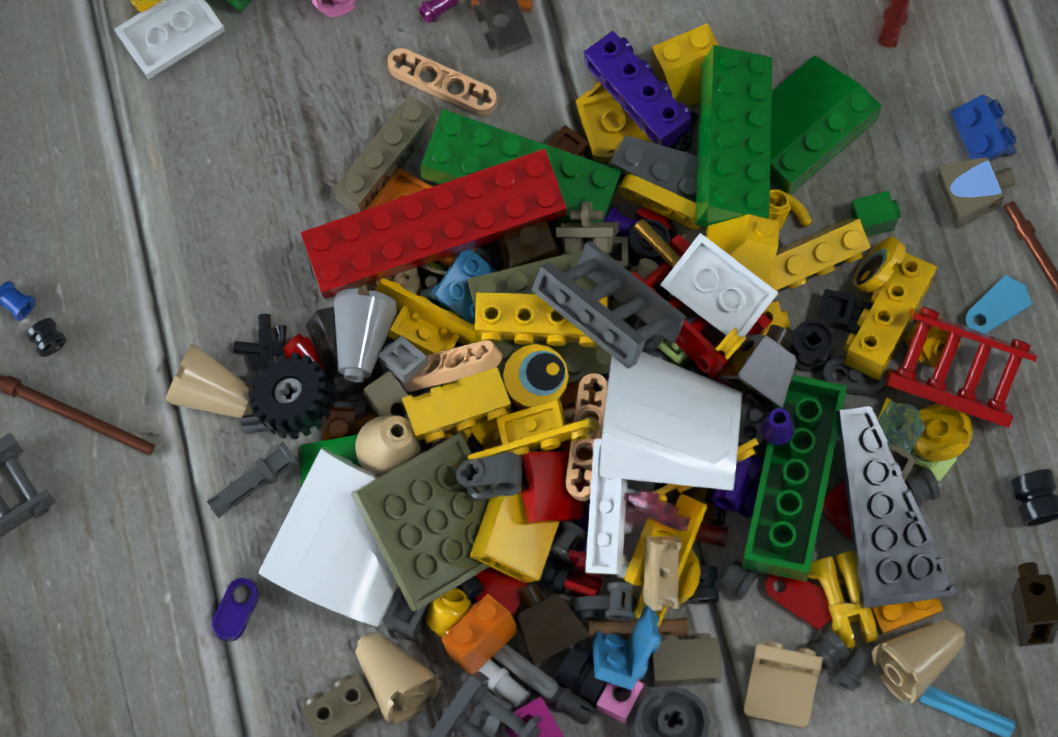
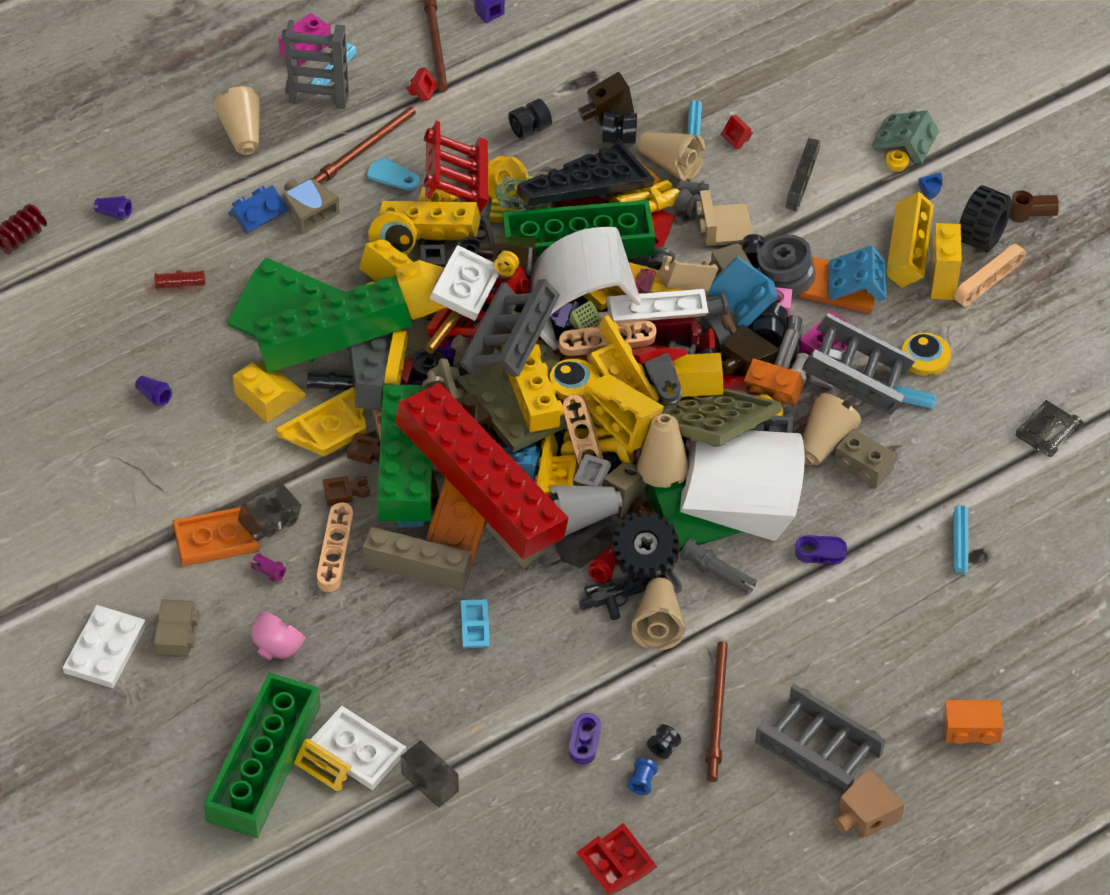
camera: 115 degrees left, 20 degrees down
dark purple brick [584,31,692,147] -> none
dark purple cone [761,408,794,445] -> none
green brick [850,191,901,237] -> none
none -> reddish brown plate [323,476,370,506]
none -> clear smoke brick [400,740,459,808]
none -> medium azure slope [461,599,490,648]
none -> dark purple plate [569,713,601,765]
none -> black wheel [602,111,637,144]
none -> black wheel [742,234,766,268]

